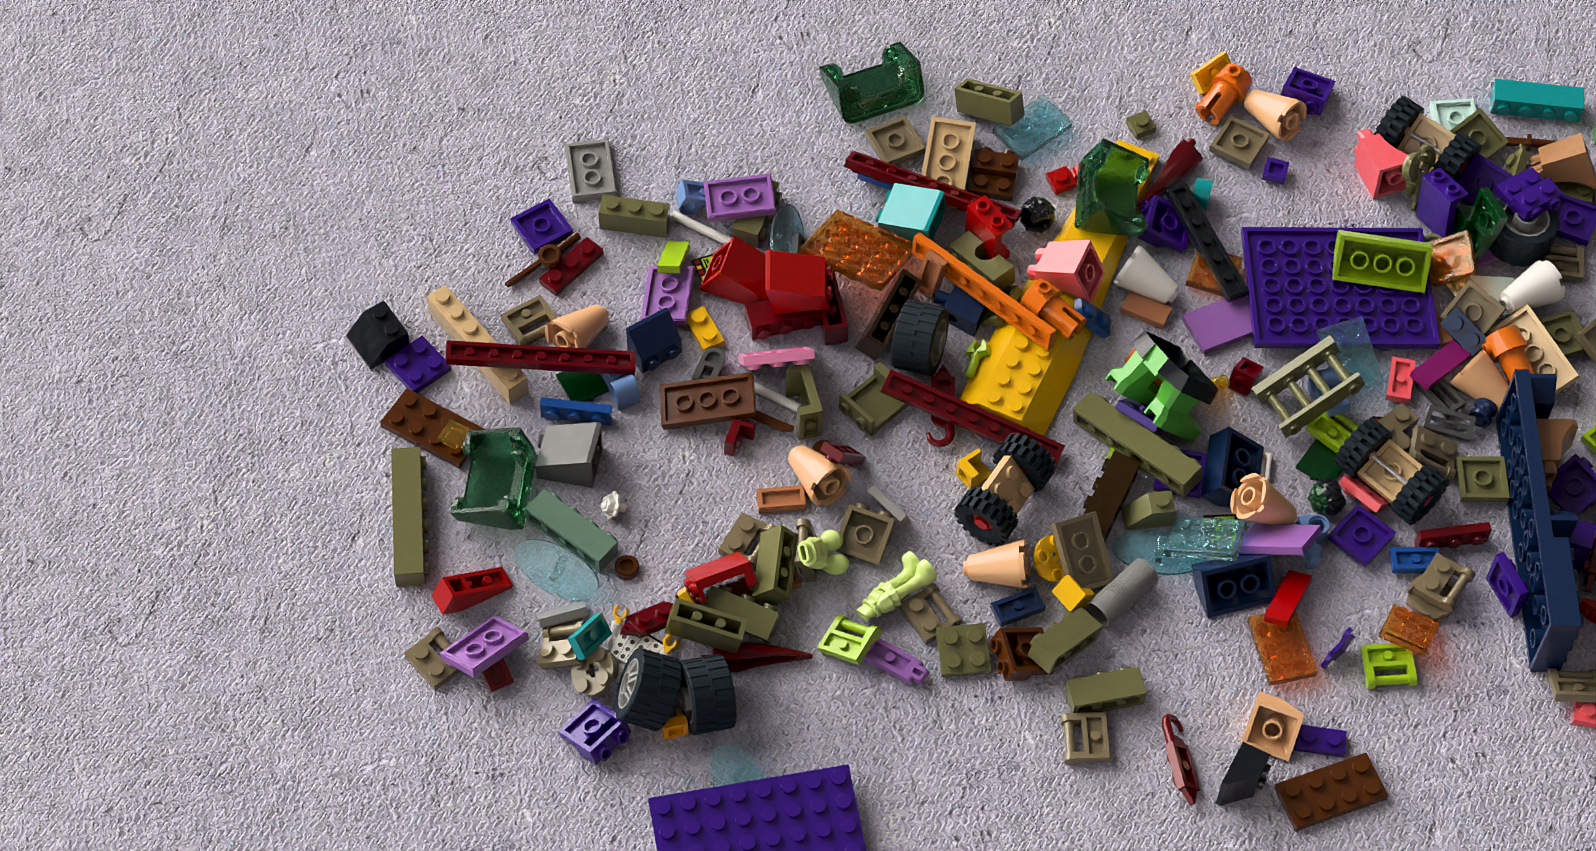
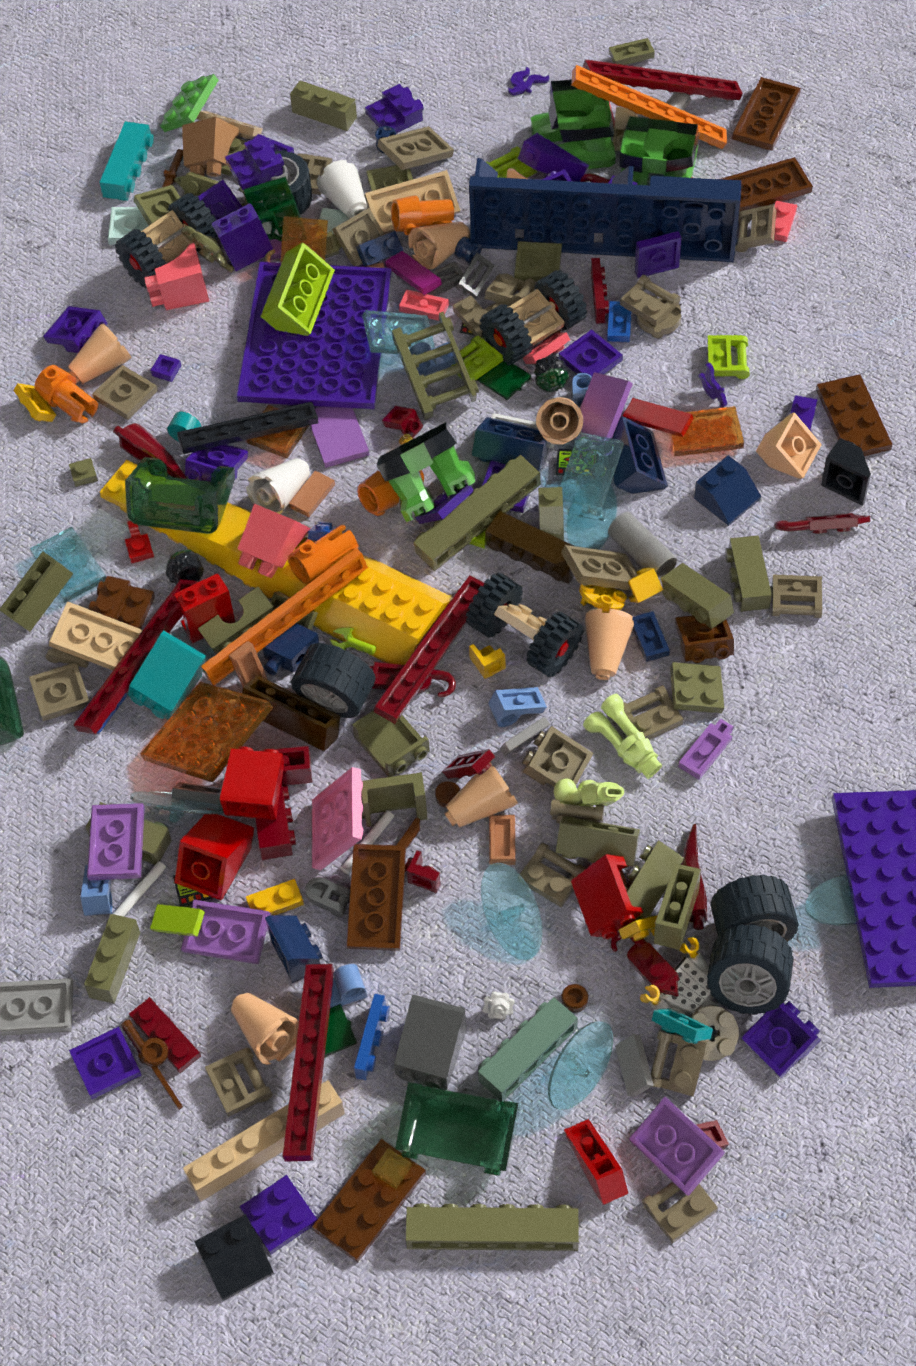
camera: 80 degrees left, 0 degrees up
lime plate [817,615,881,665] -> none
clear orange plate [1378,604,1440,657] -> none
none -> clear light blue shield [481,863,542,960]
none -> medium blue plate [488,687,547,727]
none -> dark blue slope [694,455,761,526]

